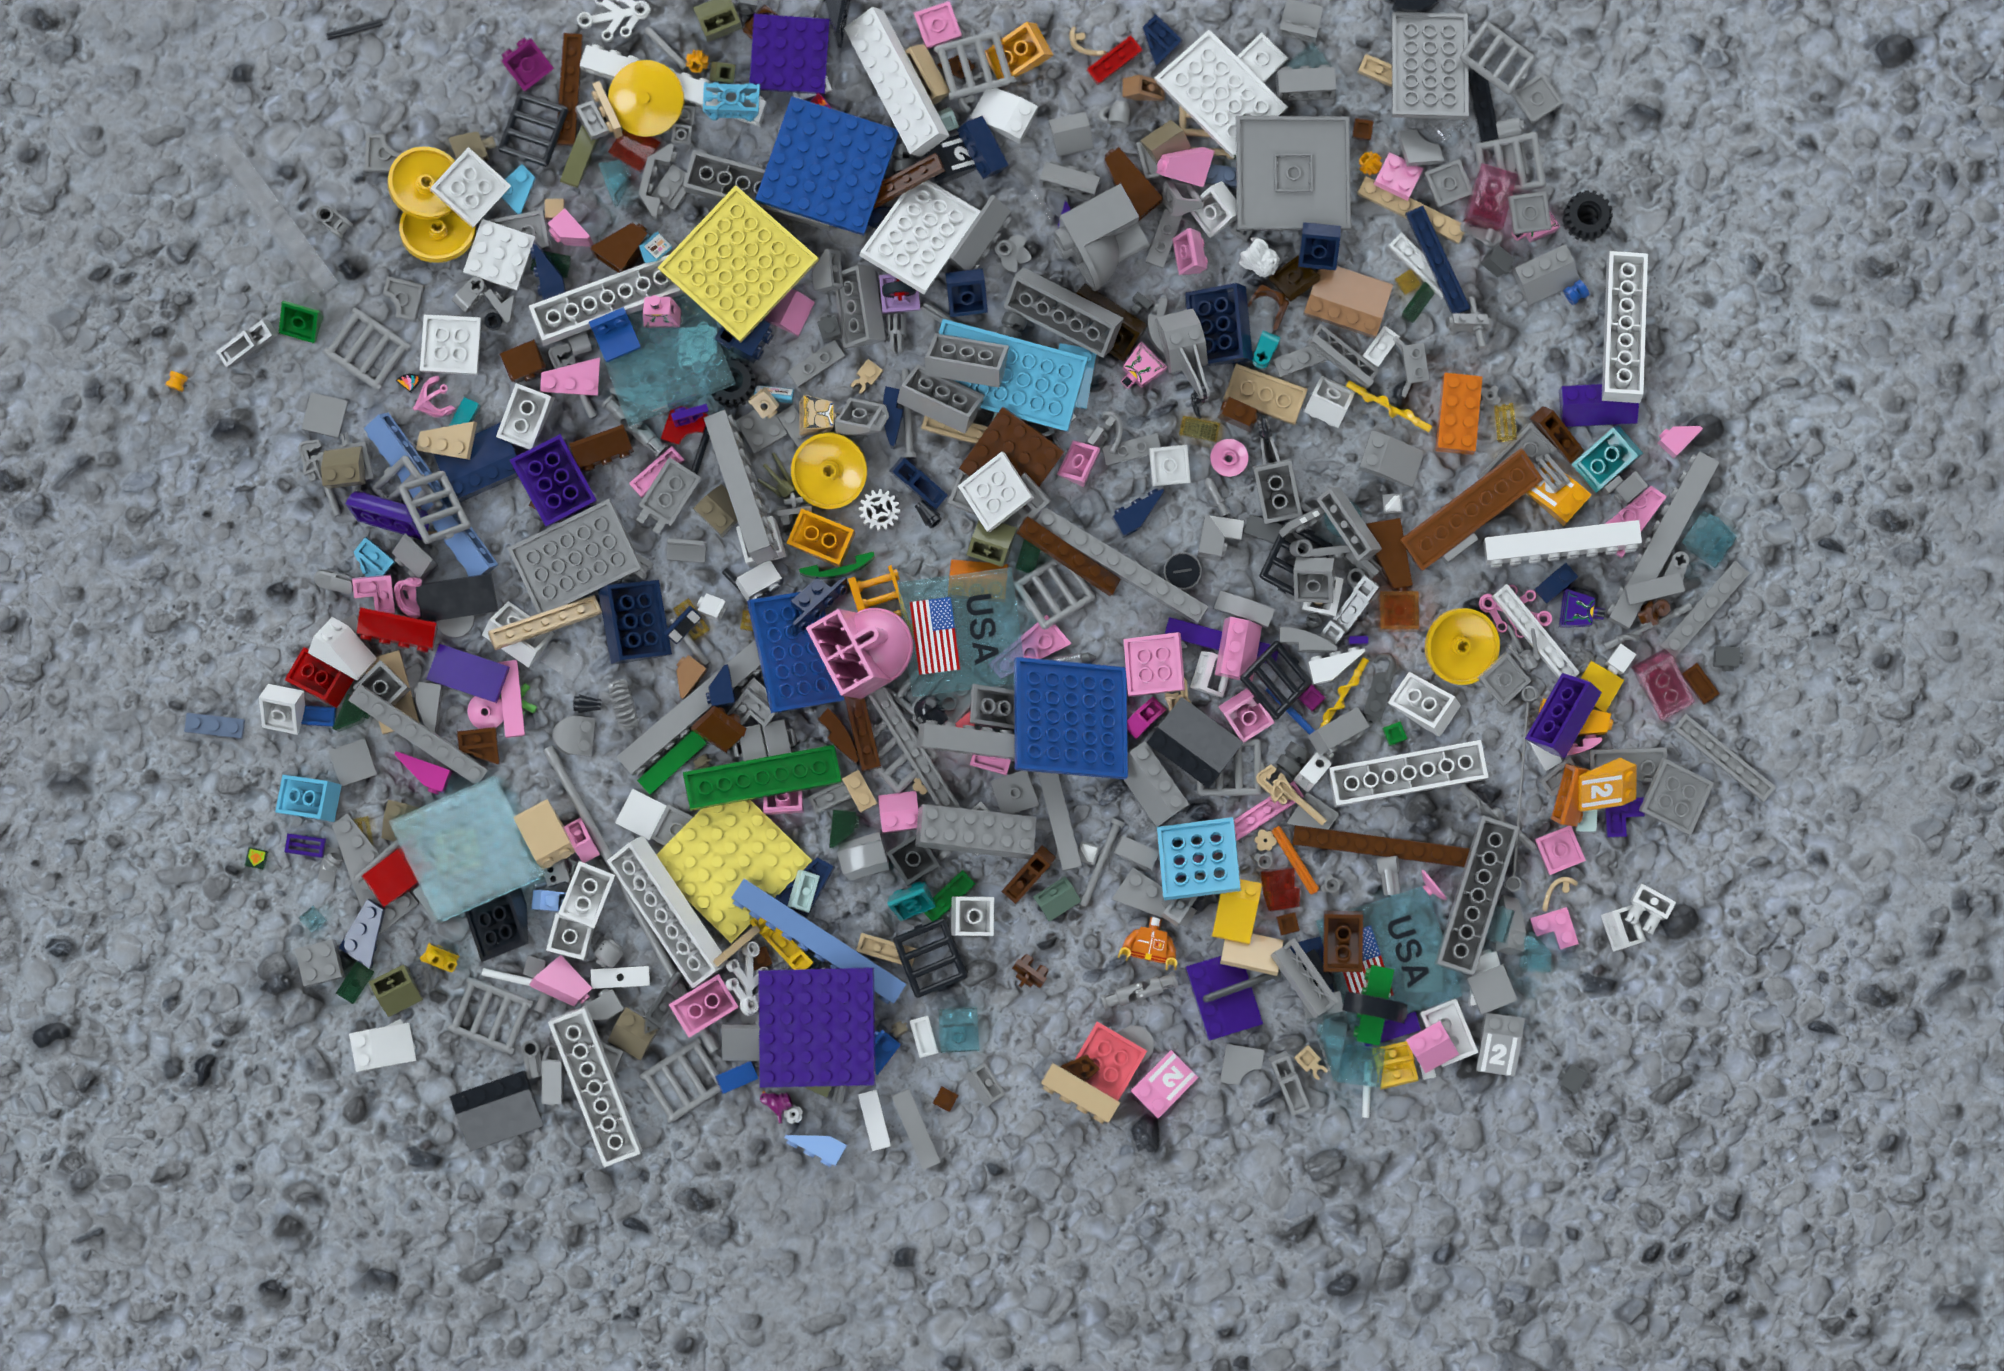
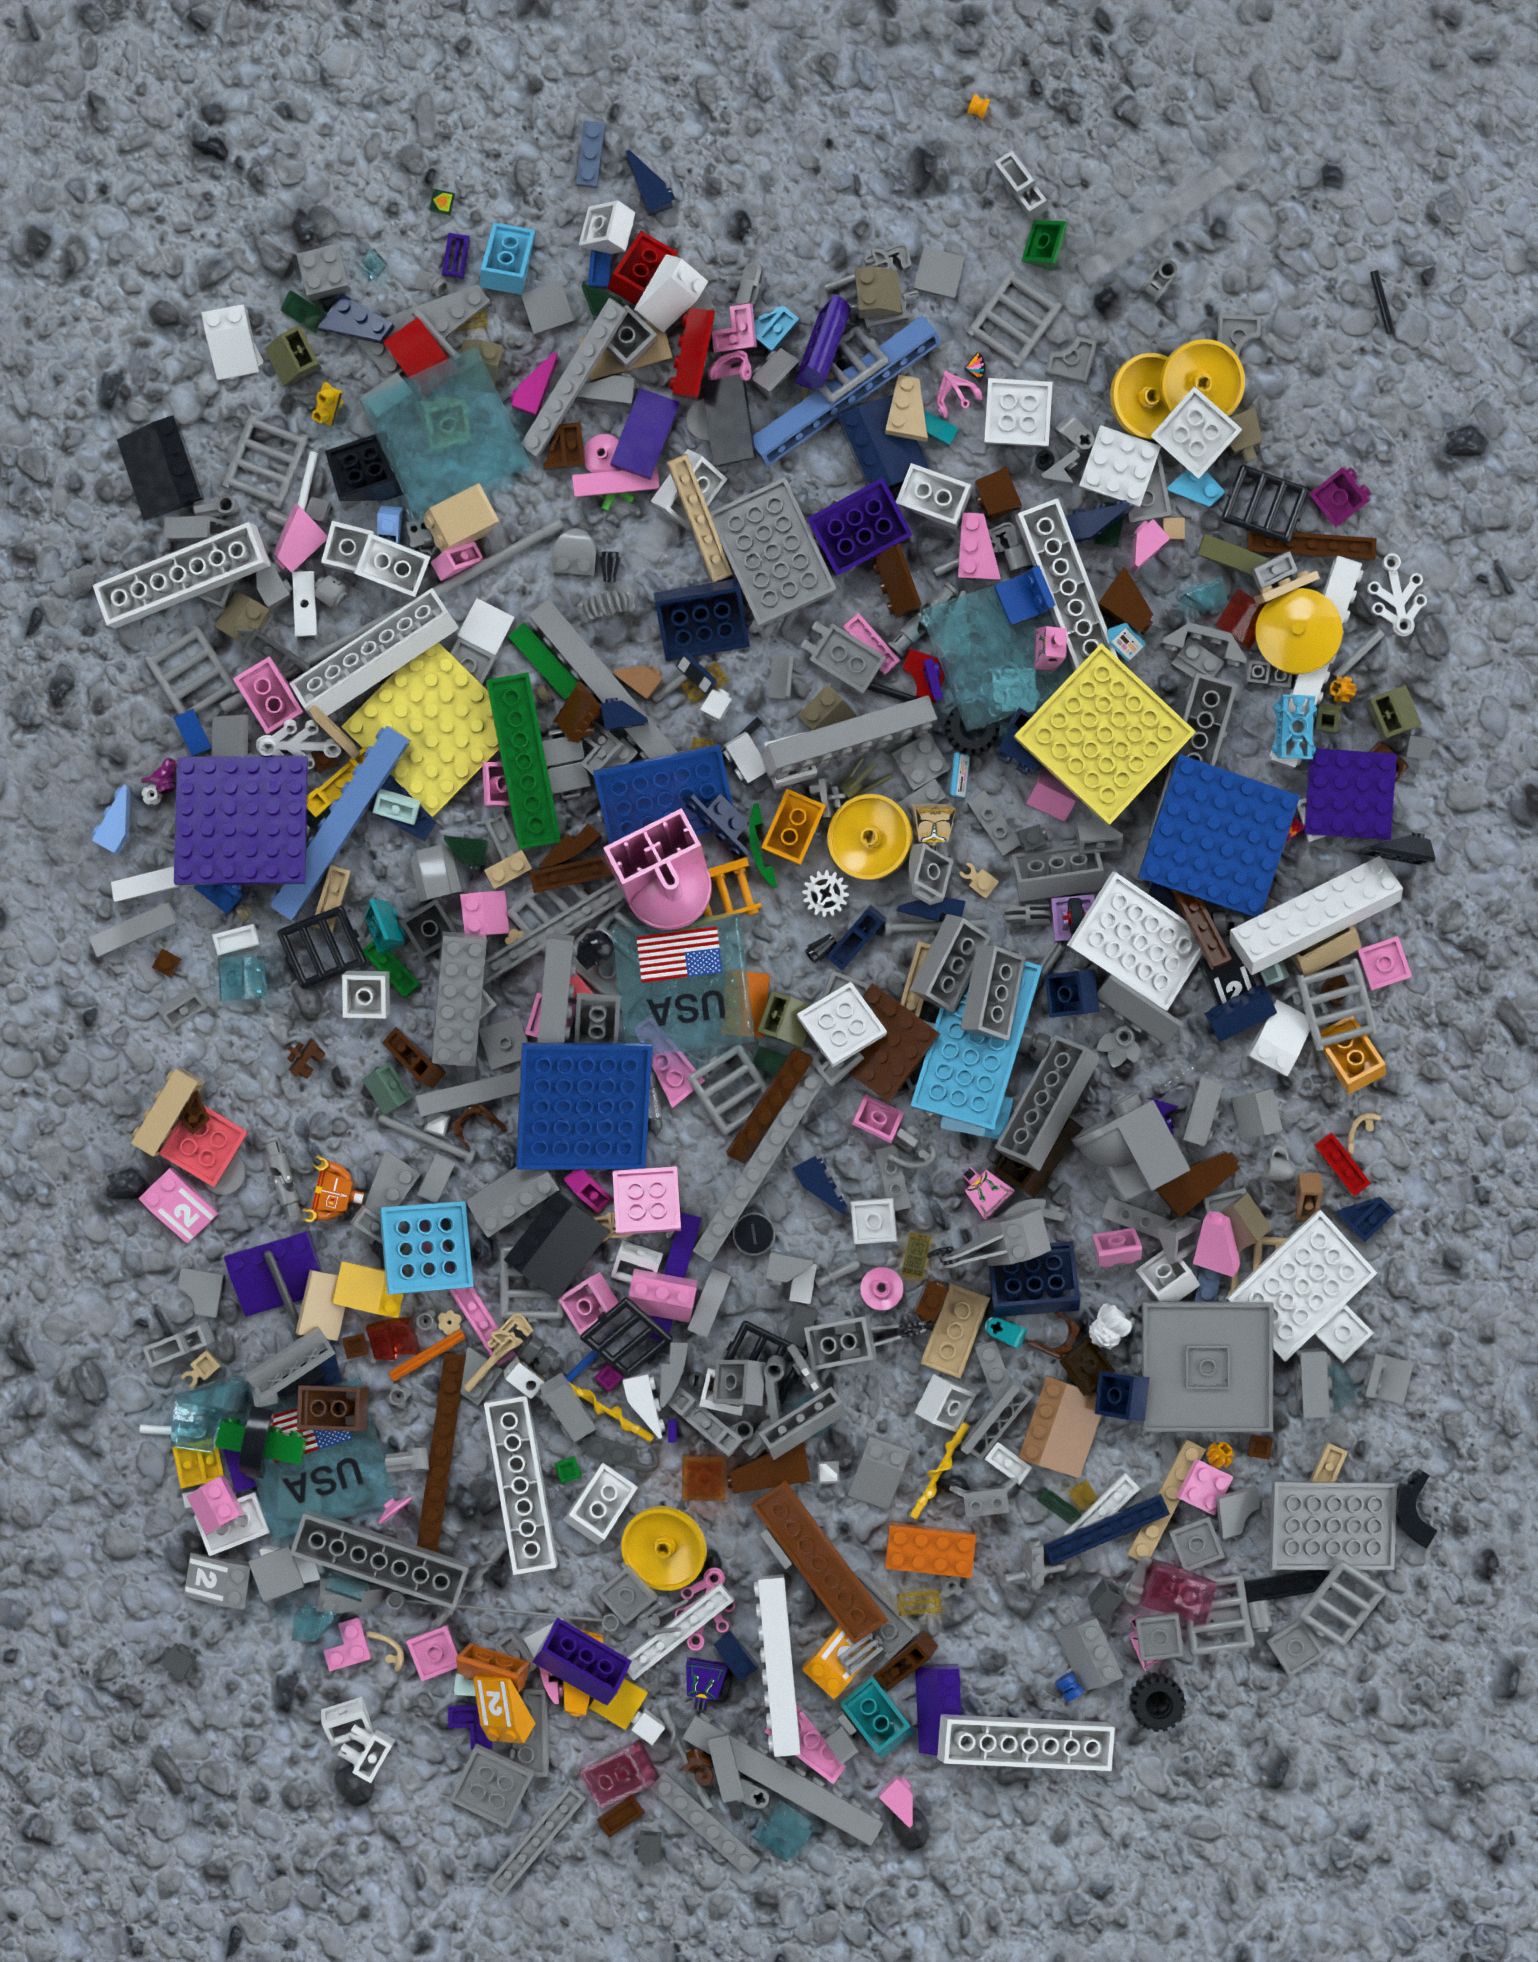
camera: 90 degrees right, 5 degrees up
light grey bar [398,471,471,544] -> none
tan brick [748,387,779,419] -> none
none -> reddish brown helmet [451,1103,506,1149]
none -> dark blue slope [625,150,675,216]

